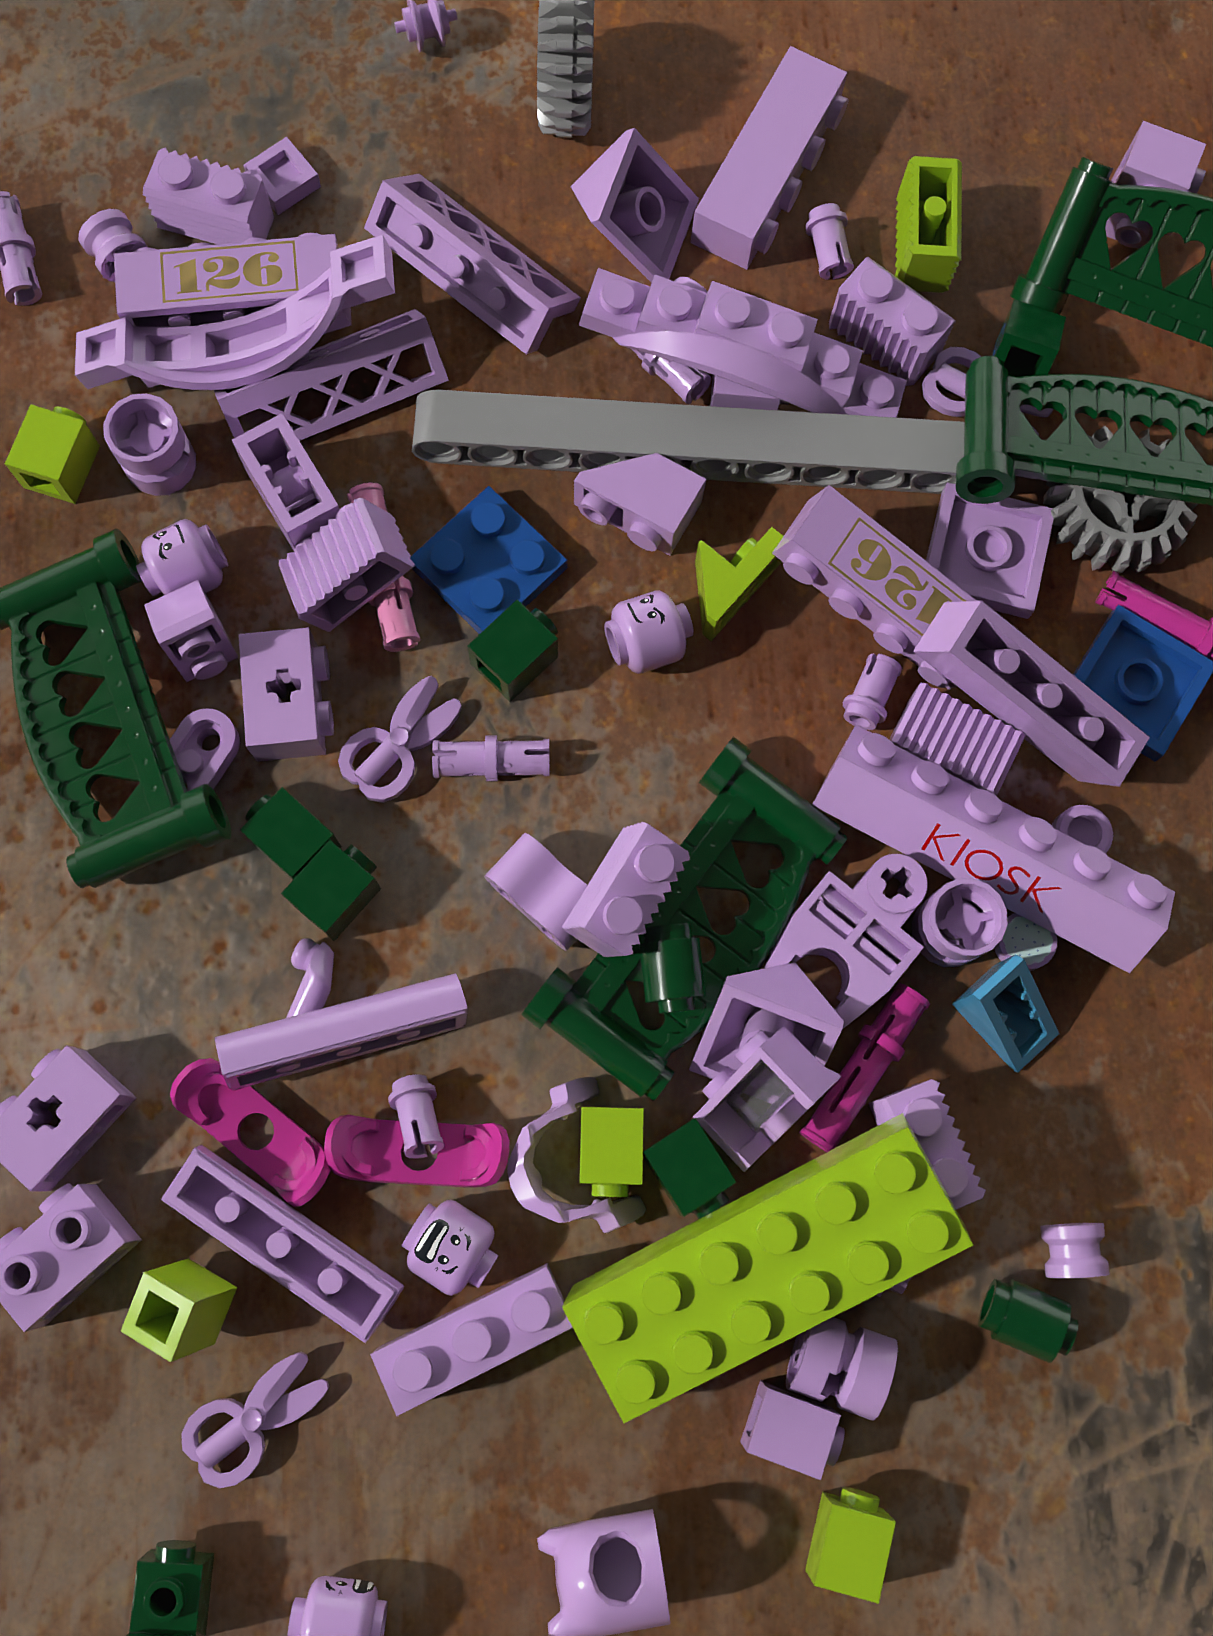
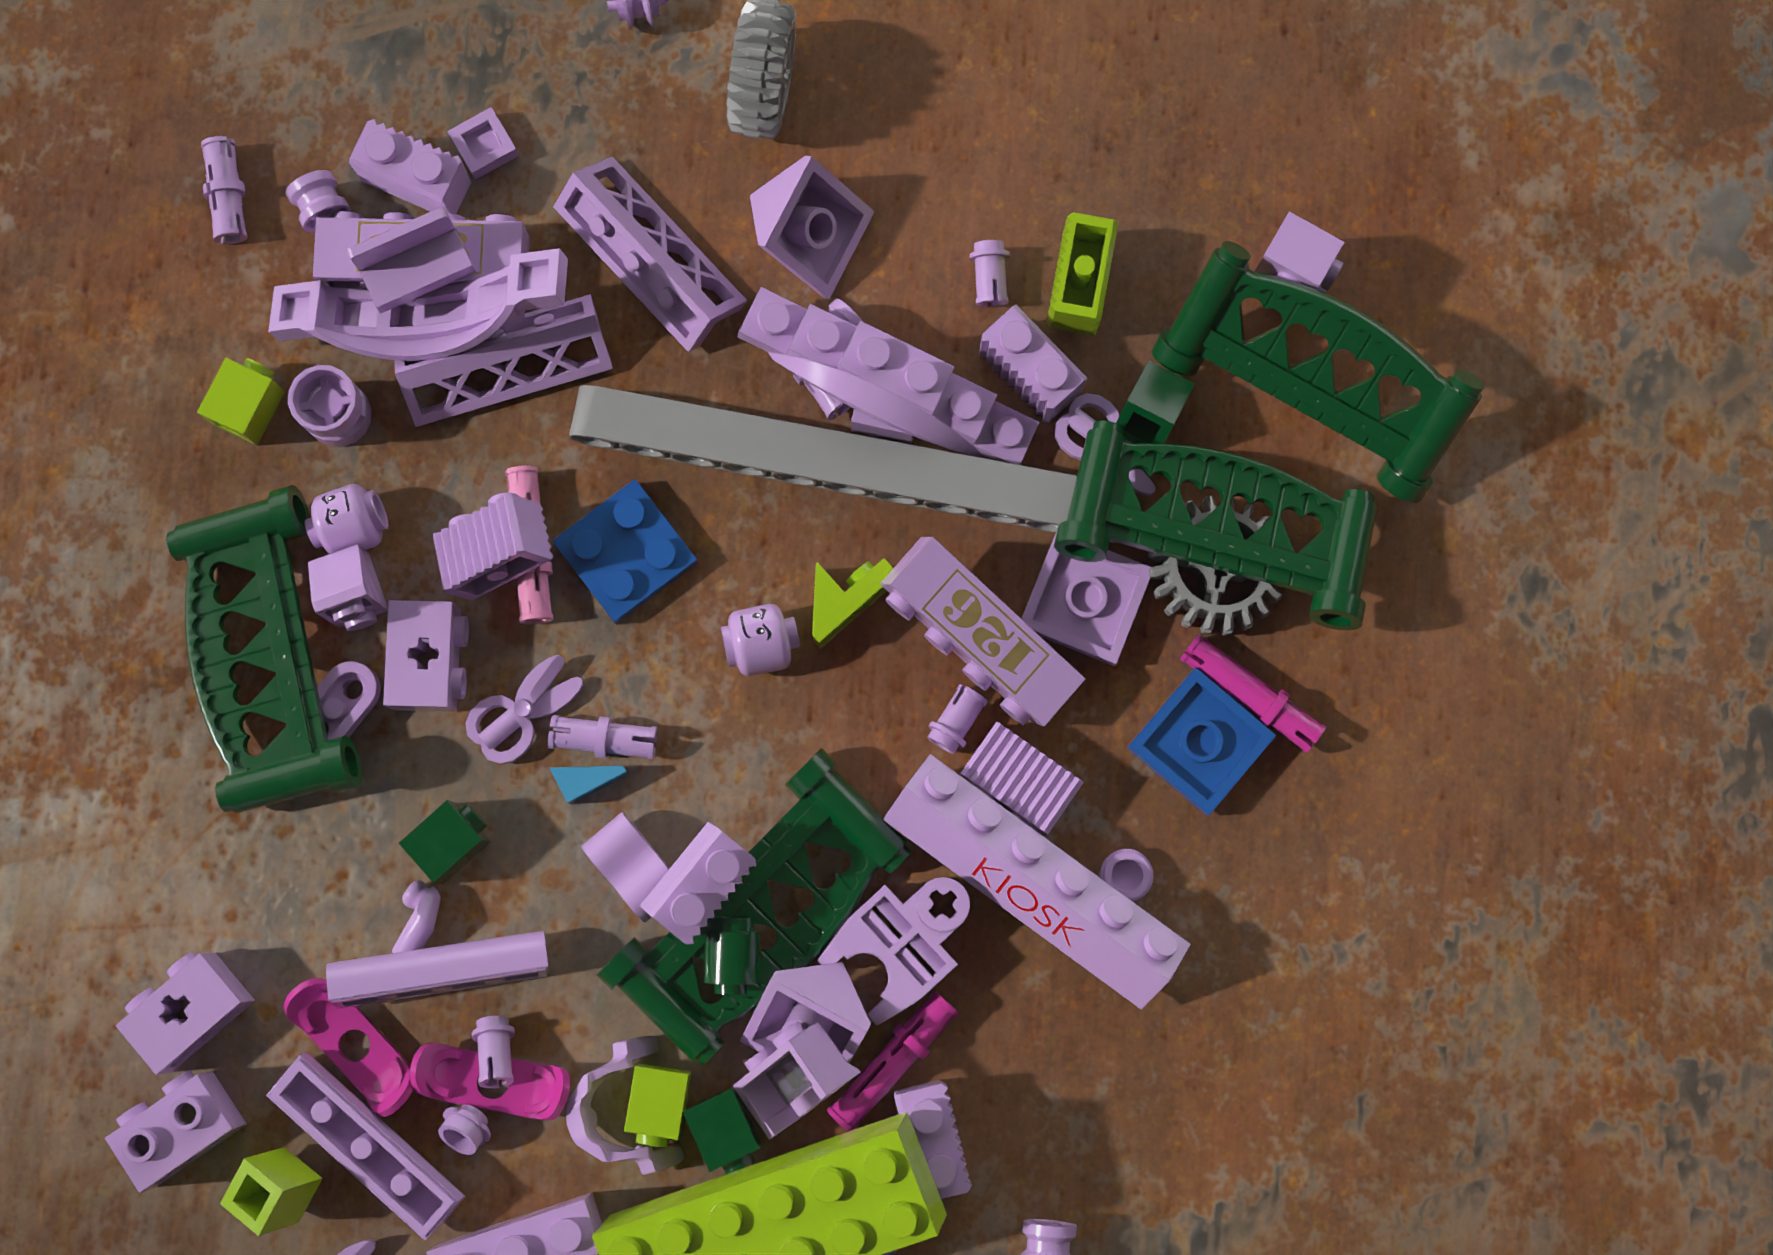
camera: 10 degrees right, 5 degrees up
lavender brick [232,413,340,551] -> none
dark green brick [240,787,342,880] -> none
lavender head [402,1200,499,1296] -> none
dark green brick [467,600,558,702] -> none
lavender slope [574,453,706,556] -> none
lavender brick [691,46,848,270] -> none
lavender wheel [912,878,1008,967] -> none
lavender brick [913,600,1150,787] -> none
dark azure slope [952,954,1059,1073] -> none
light aqua tile [994,913,1057,971] -> none
none -> lavender panel [347,207,476,314]
none -> lavender plate [438,1105,491,1155]
none -> dark azure piece [550,766,629,805]

